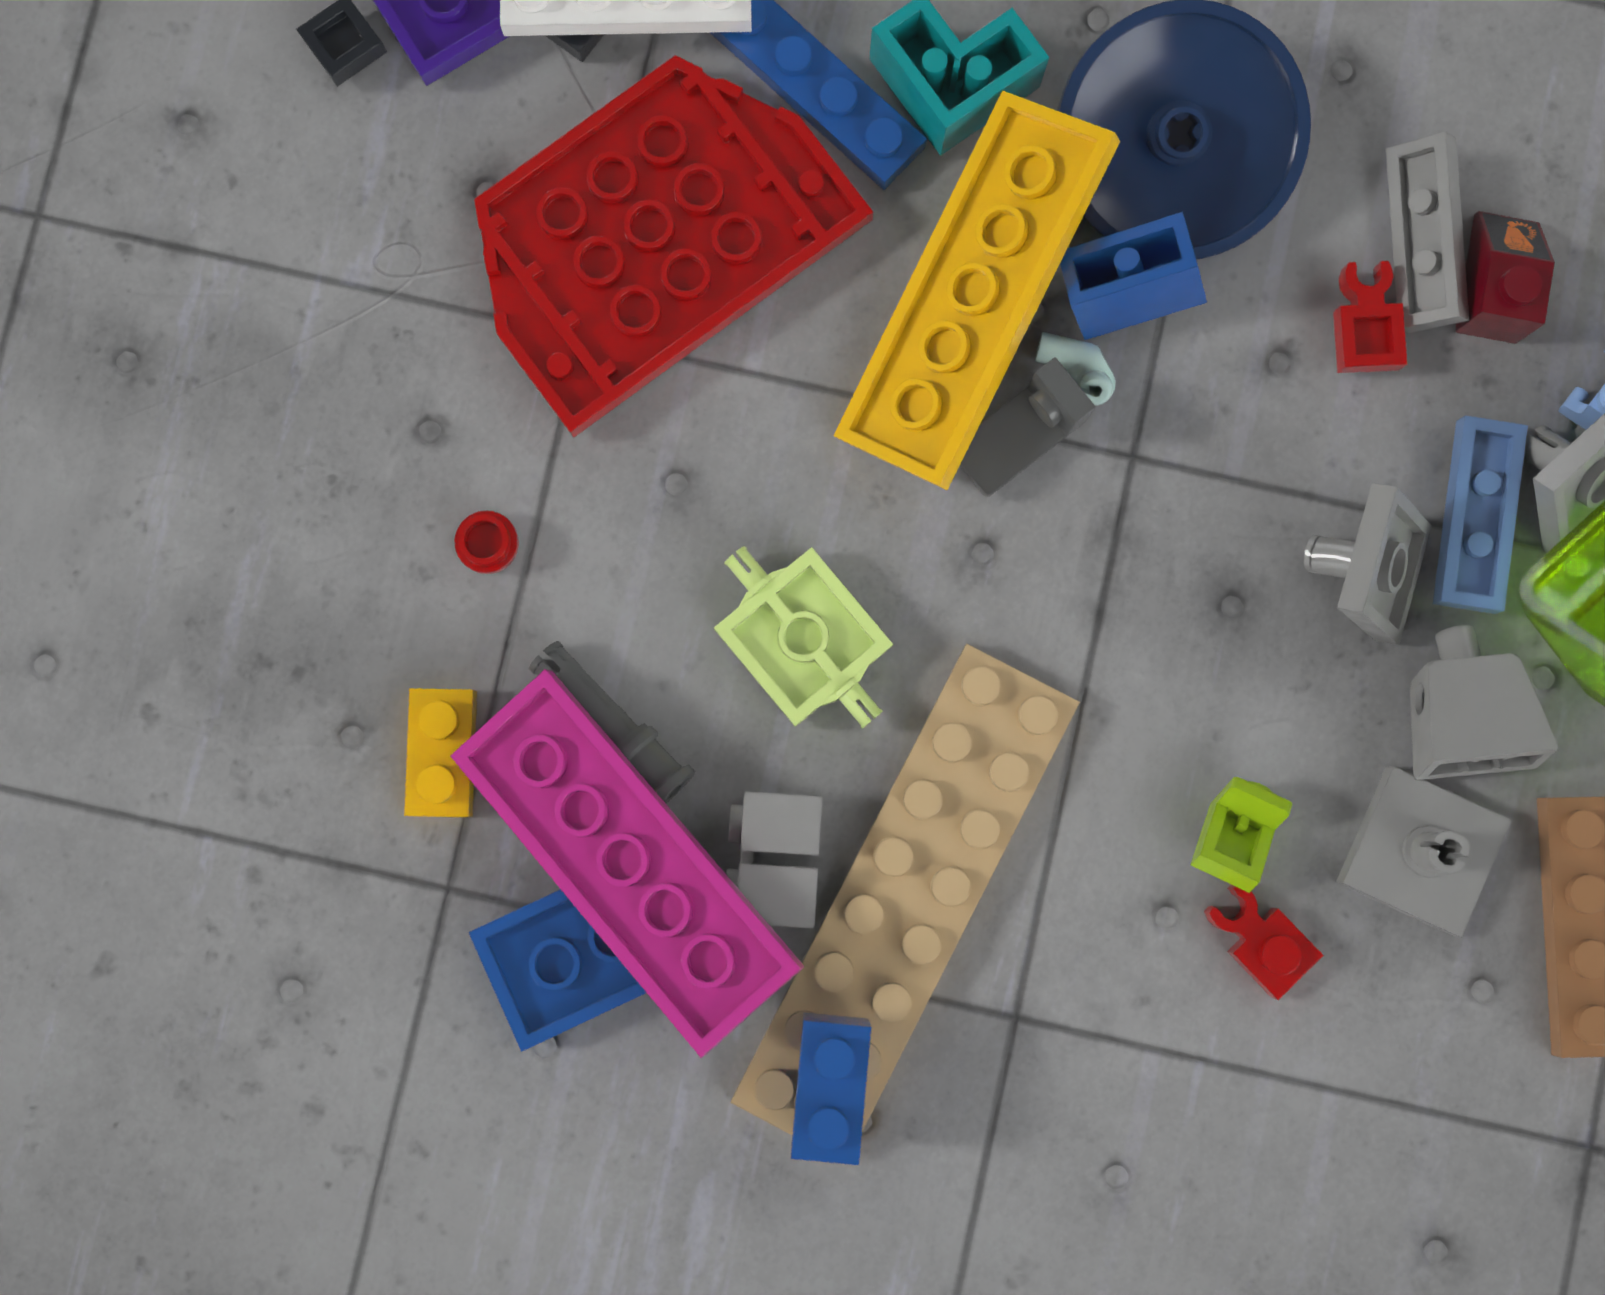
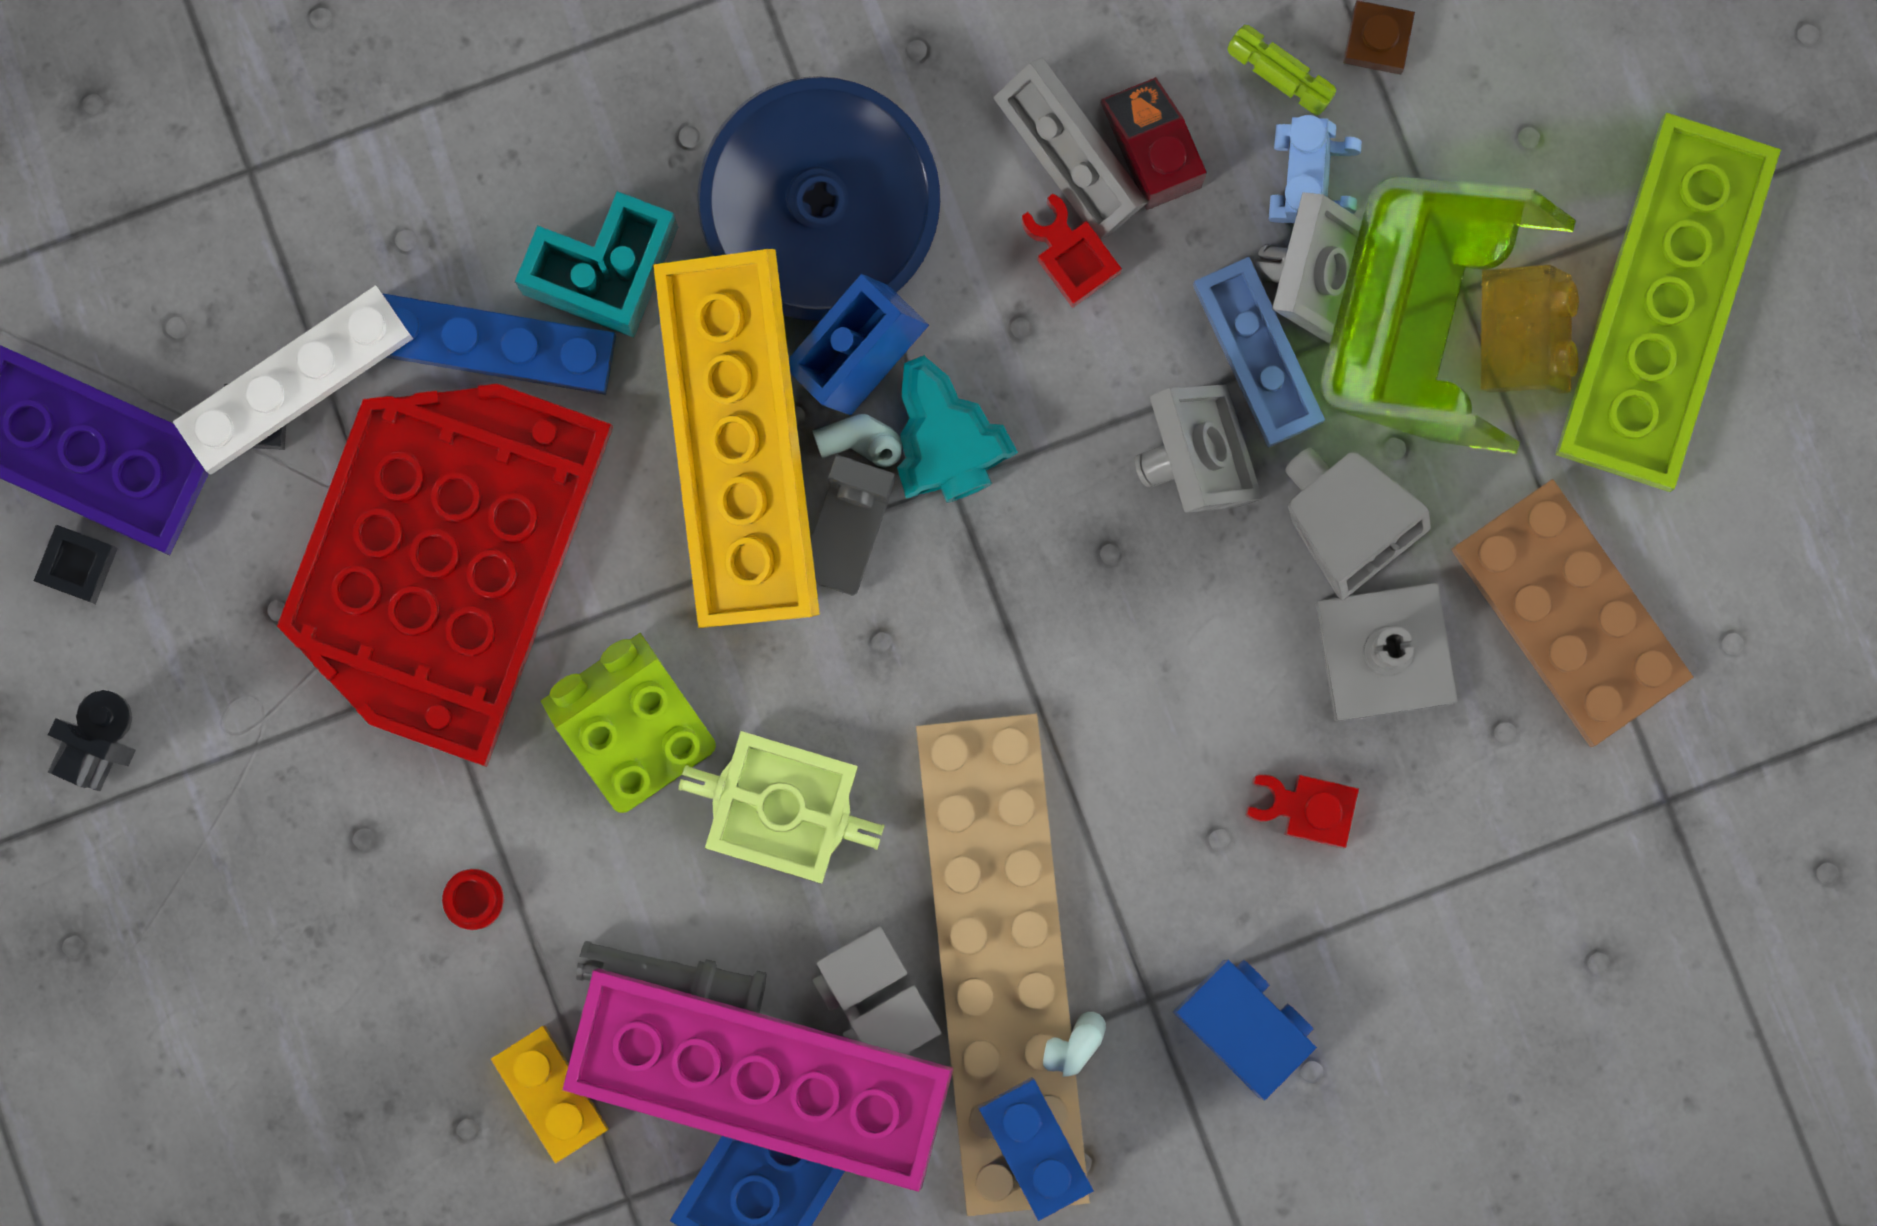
camera: 35 degrees left, 0 degrees up
lime bracket [1190,777,1292,893] -> none
none -> black hips [48,690,136,791]
none -> lime bracket [540,632,716,813]
none -> teal rock [897,355,1018,503]
none -> light aqua arm [1043,1012,1106,1077]
none -> blue brick [1173,959,1317,1101]

